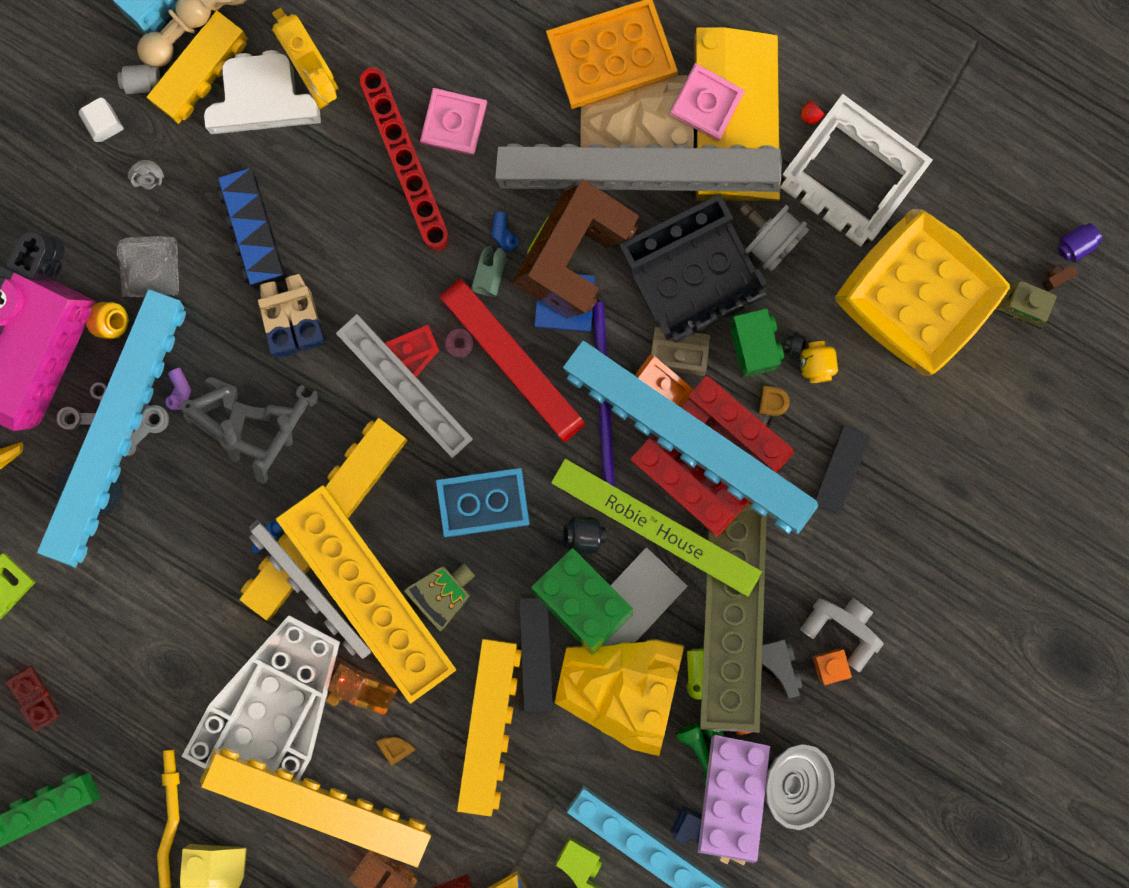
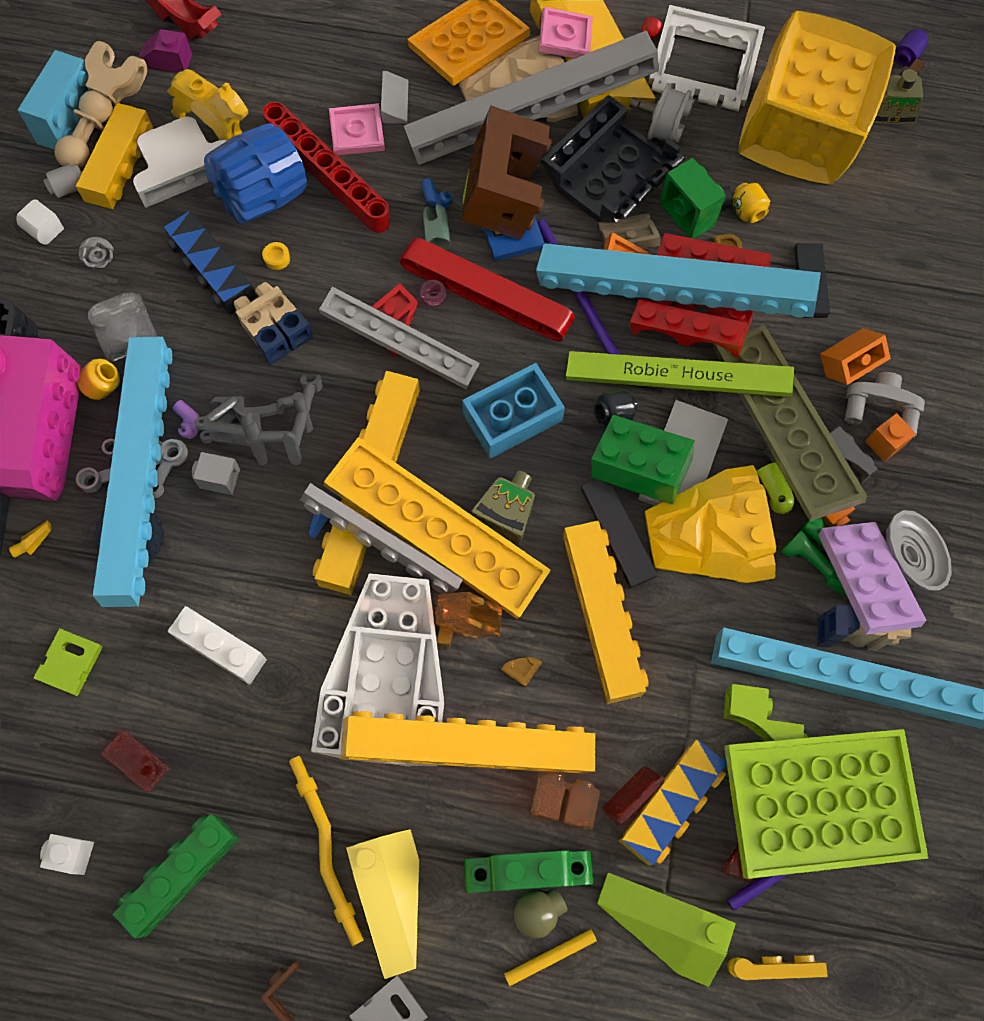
camera: 25 degrees left, 15 degrees down
none -> white brick [168,606,267,685]
none -> light grey brick [192,452,240,495]
none -> blue wheel [204,123,307,223]
none -> yellow tile [262,242,290,270]
none -> light grey slope [381,71,409,124]
none -> orange brick [820,328,891,385]

